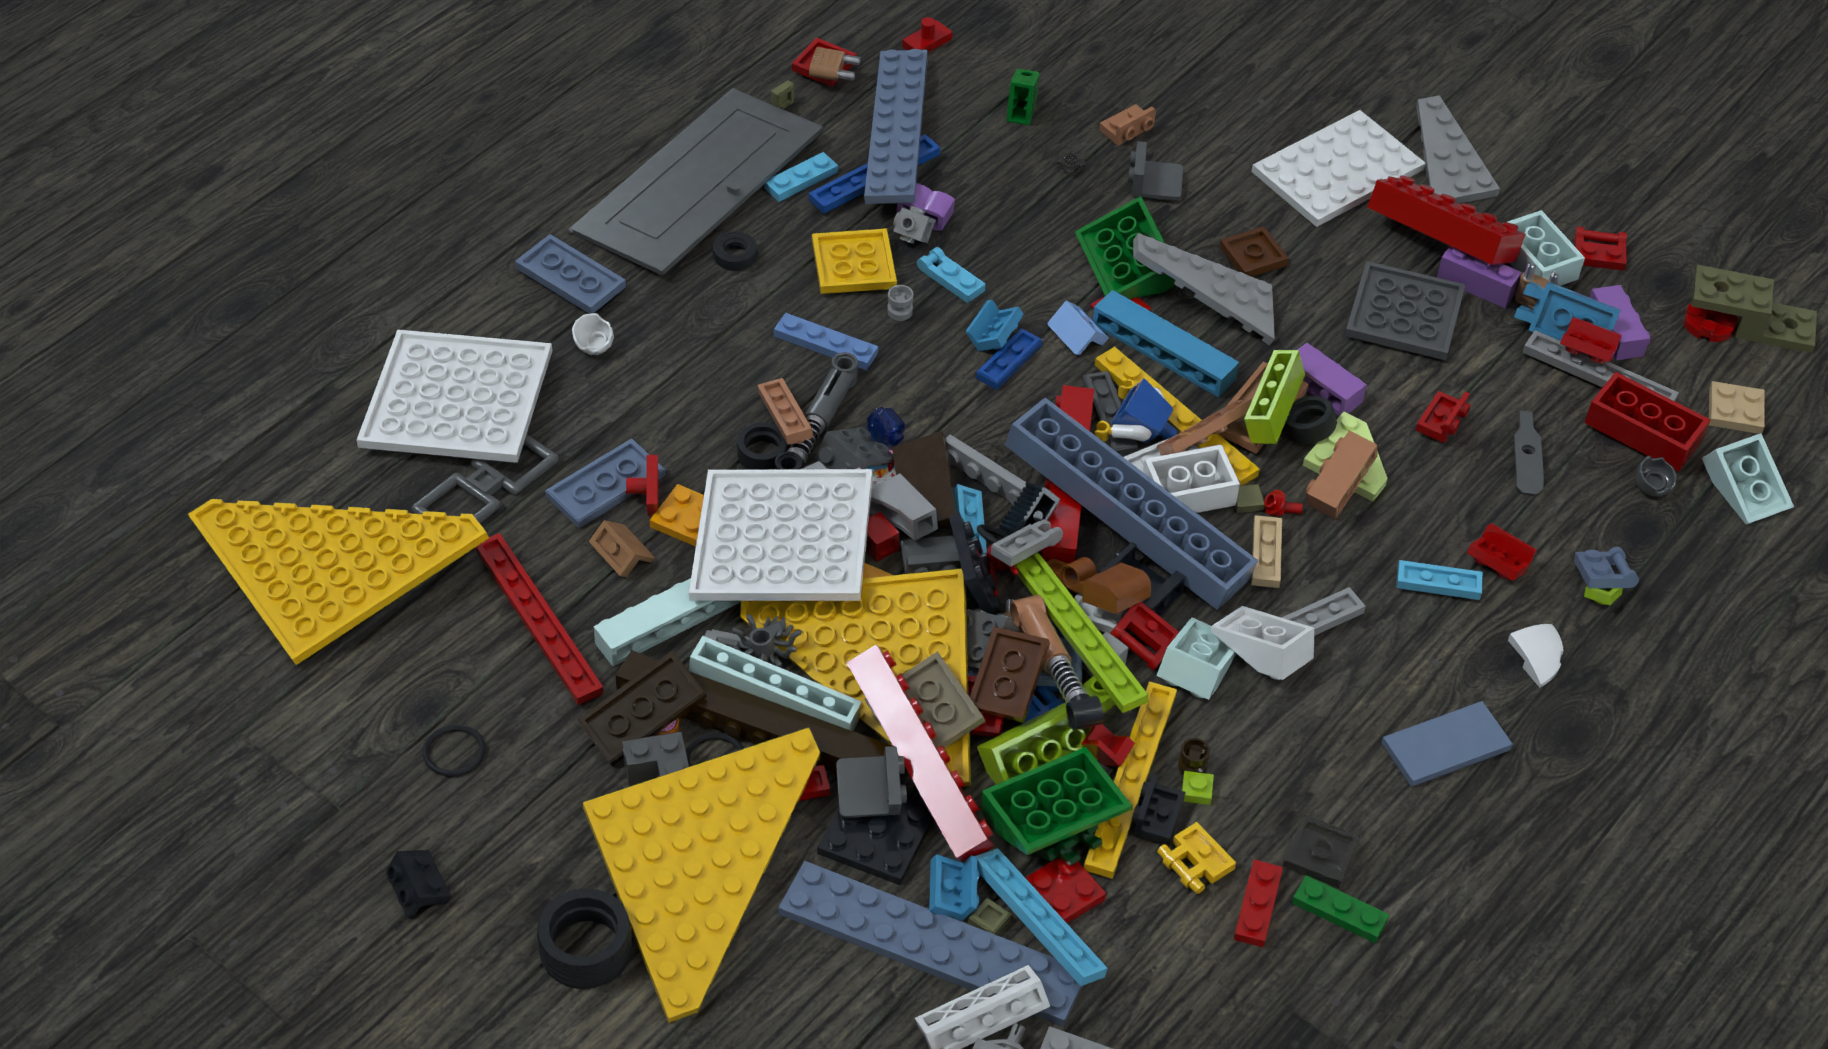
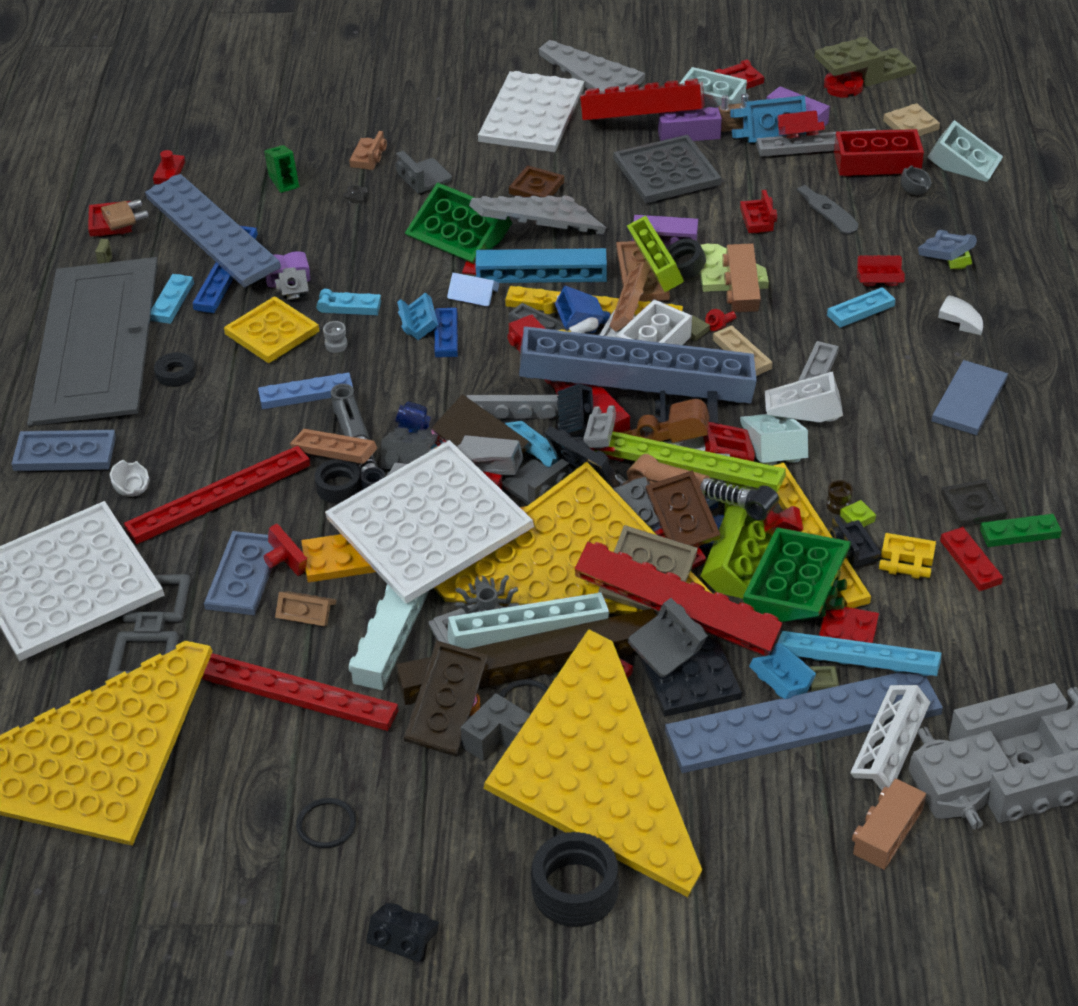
camera: 35 degrees left, 5 degrees down
none -> red plate [124,446,310,544]

